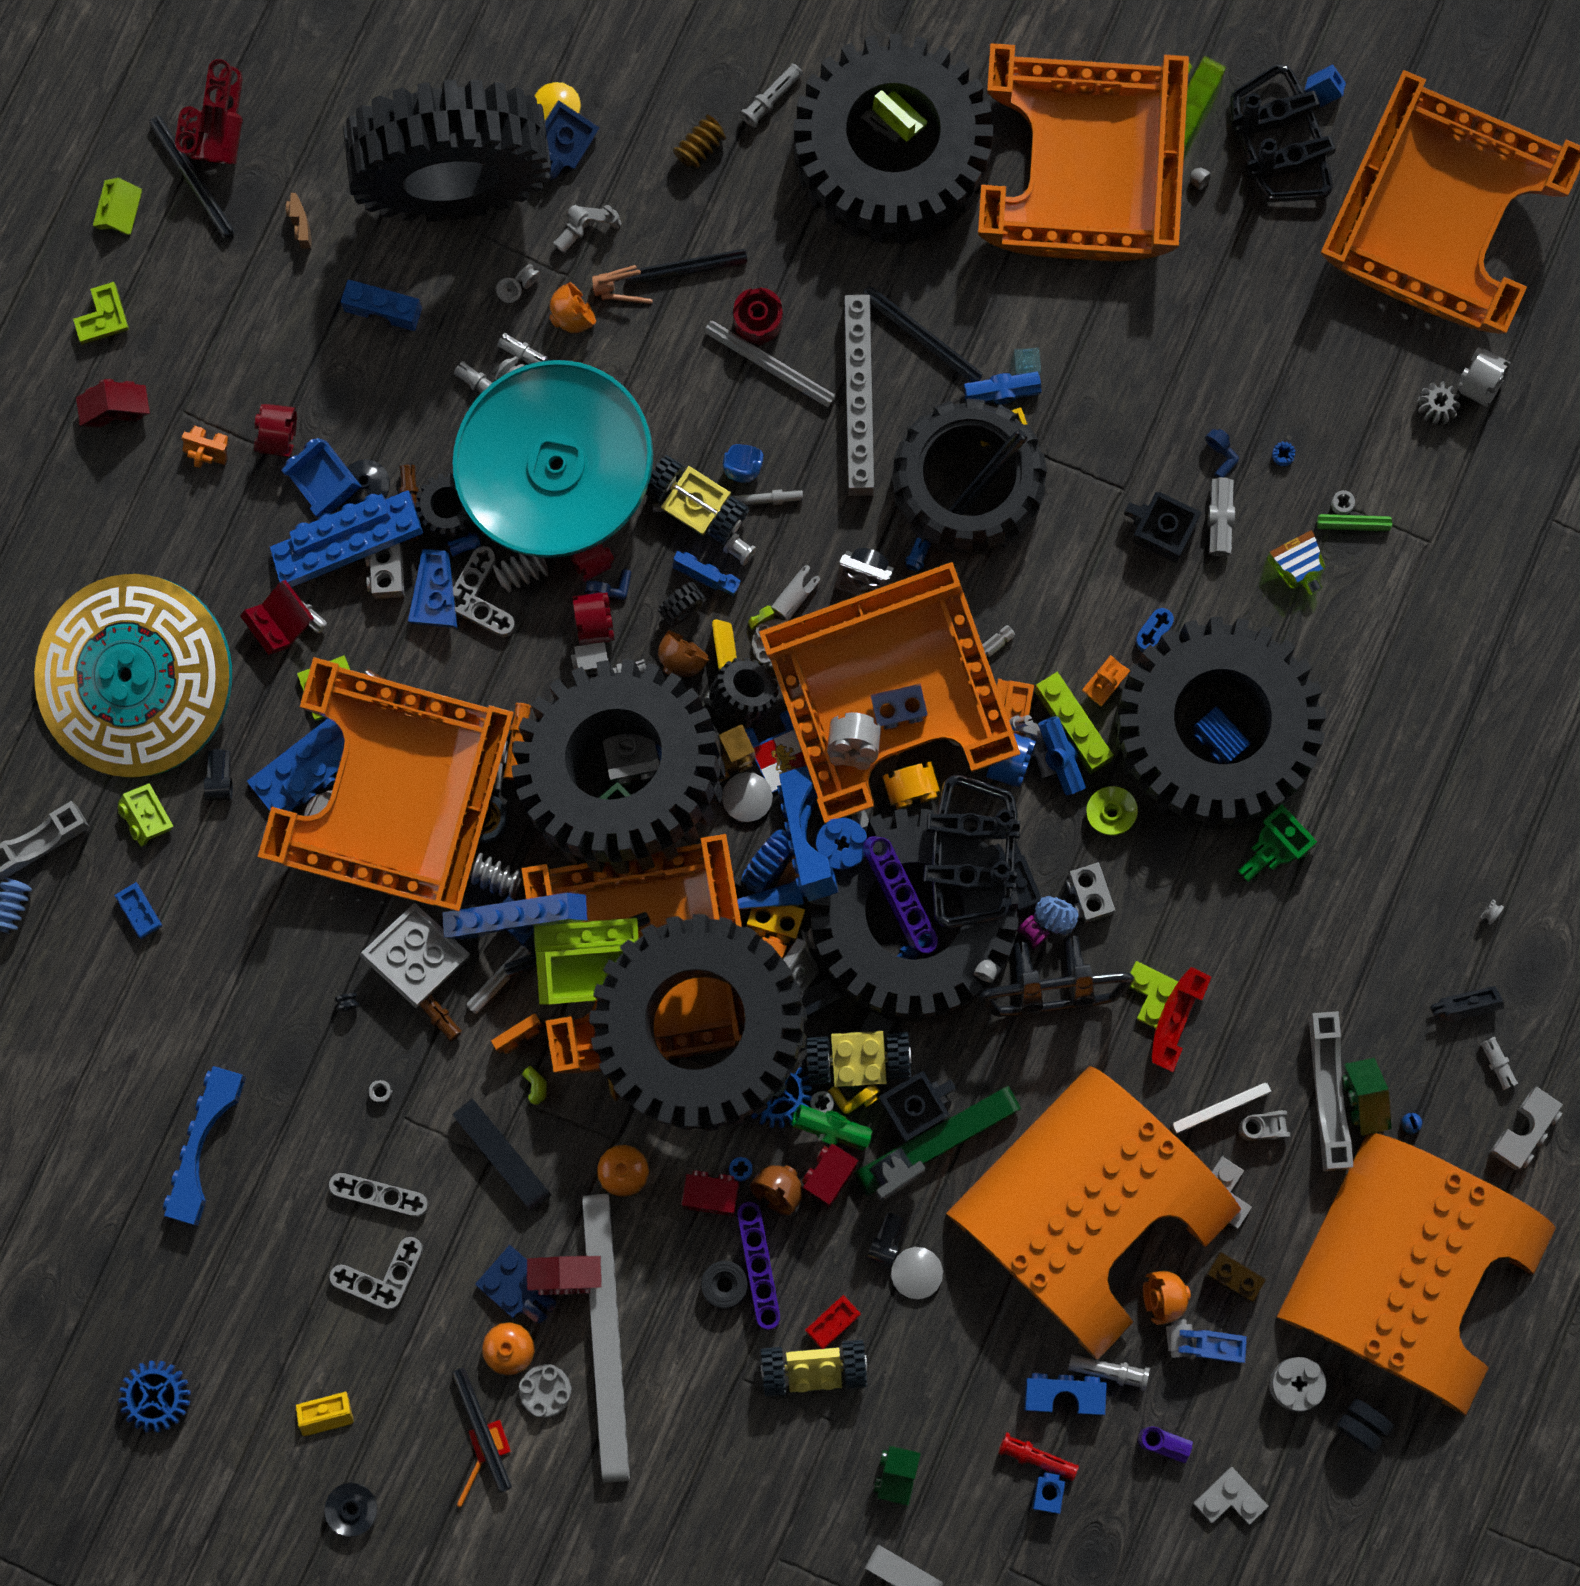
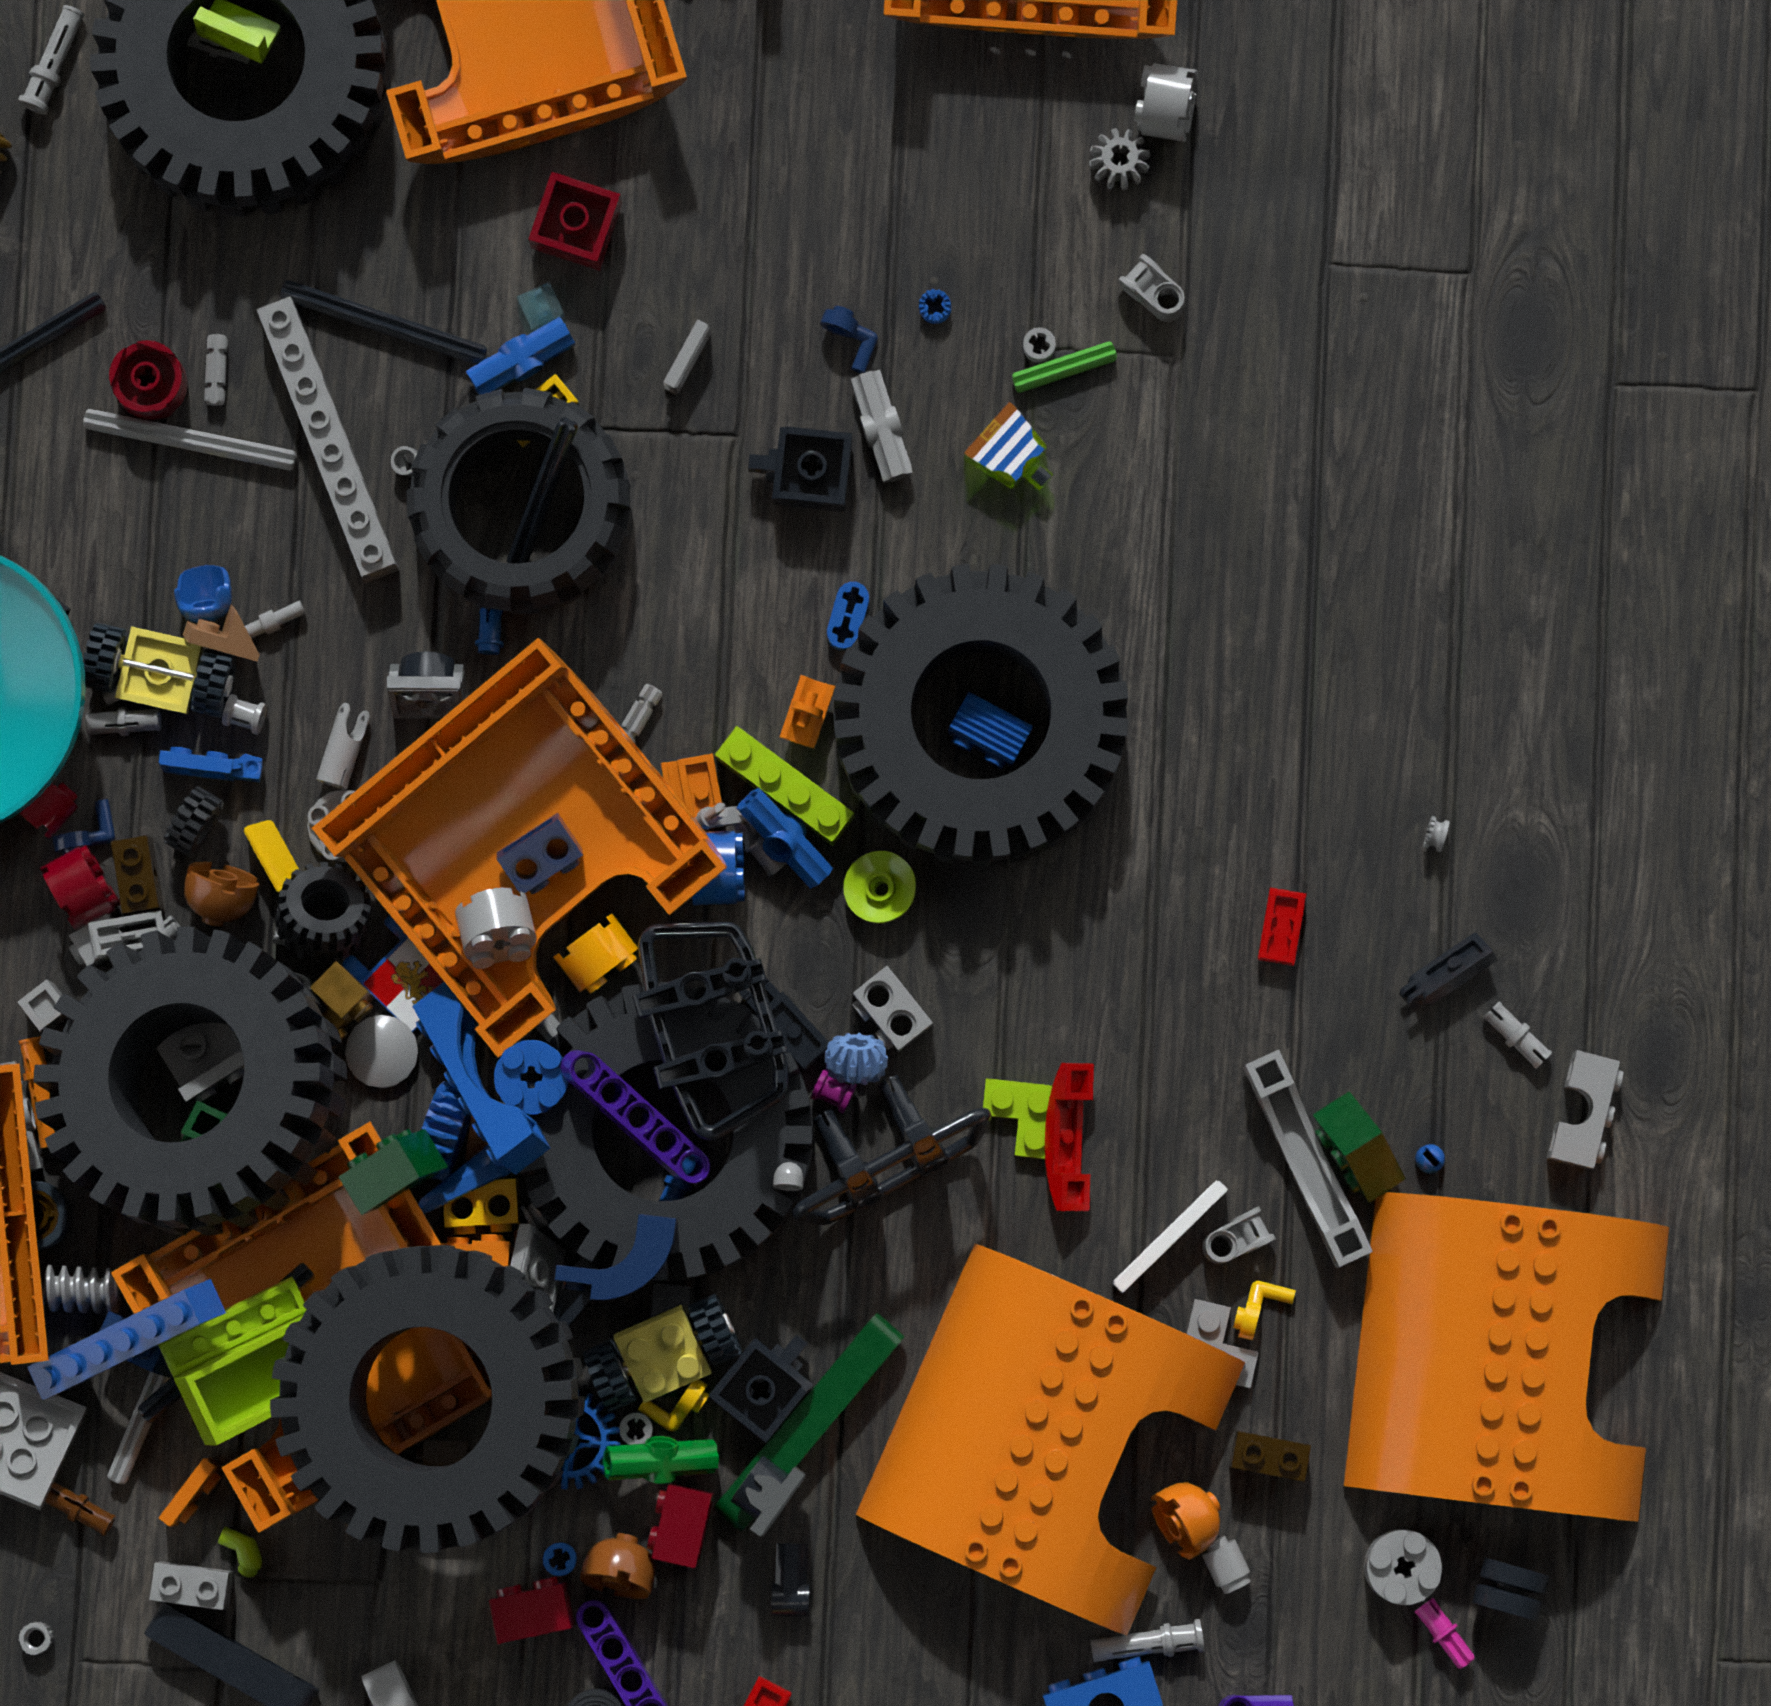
camera: 20 degrees left, 5 degrees up
orange cylinder [597,1145,649,1197] -> none
lime tile [748,605,774,630] -> none
light grey dish [891,1247,943,1300] -> none
blue hinge [1178,1330,1247,1363] -> none
green brick [1238,804,1318,882] -> none
none -> light grey brick [18,979,67,1032]
none -> light grey pin [85,707,162,736]
none -> light grey tile [87,910,166,961]
none -> dark brown brick [111,835,165,916]
none -> light grey brick [149,1561,234,1610]
none -> medium nougat slope [183,604,260,662]
none -> light grey axle [204,334,228,406]
none -> dark green brick [339,1129,448,1215]
none -> light grey hinge [391,446,418,476]
none -> dark red brick [528,172,623,271]
none -> dark blue arch [555,1214,677,1301]
none -> light grey tile [663,319,711,395]
none -> light grey piece [1117,254,1185,322]
none -> yellow plate [1233,1281,1296,1341]
none -> red plate [1257,887,1306,966]
none -> dark pink axle [1414,1598,1475,1669]

